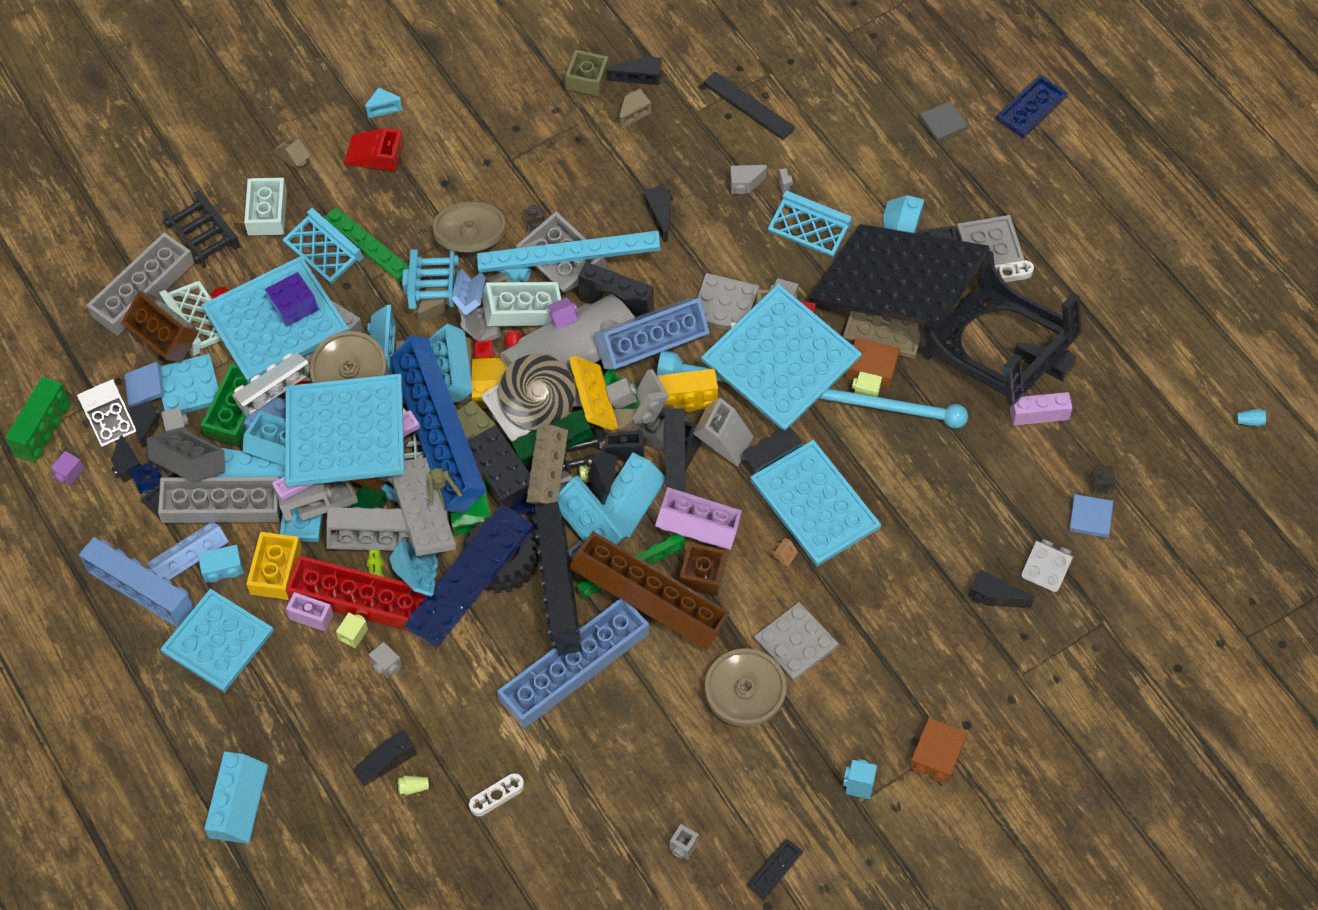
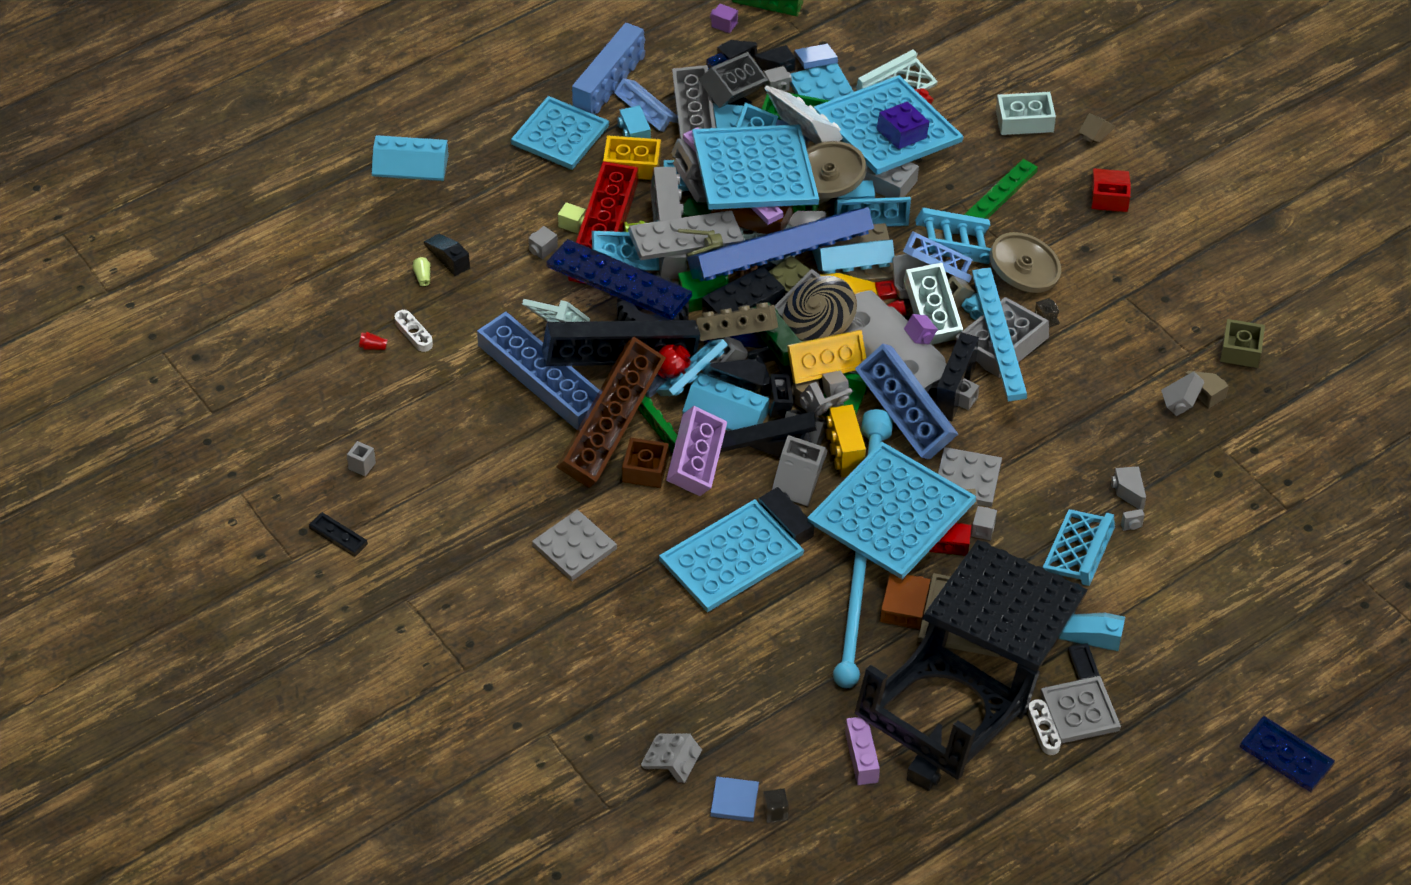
camera: 85 degrees right, 10 degrees down
slope [77,379,136,447] -> none
light grey brick [86,233,194,336] -> none
reddish brown brick [121,291,199,363] -> none
black fence [162,190,241,269] -> none
medium azure fence [283,208,364,284] -> none
lavender brick [286,592,334,632] -> none
medium azure slope [366,88,402,118] -> none
black slope [607,57,662,85] -> none
black slope [644,184,673,242] -> none
black tile [704,71,795,140] -> none
dark tan dish [705,649,787,727] -> none
medium nougat tile [771,538,798,567] -> none
medium azure brick [843,759,877,799] -> none
yellowish green brick [852,372,882,397] -> none
dark orange brick [910,718,967,783] -> none
dark grey tile [919,101,968,142] -> none
black slope [968,569,1035,608] -> none
none -> red cone [359,332,388,350]
none -> light aqua fence [522,299,590,322]
none -> red plant [658,345,691,379]
none -> light grey slope [1161,372,1204,416]

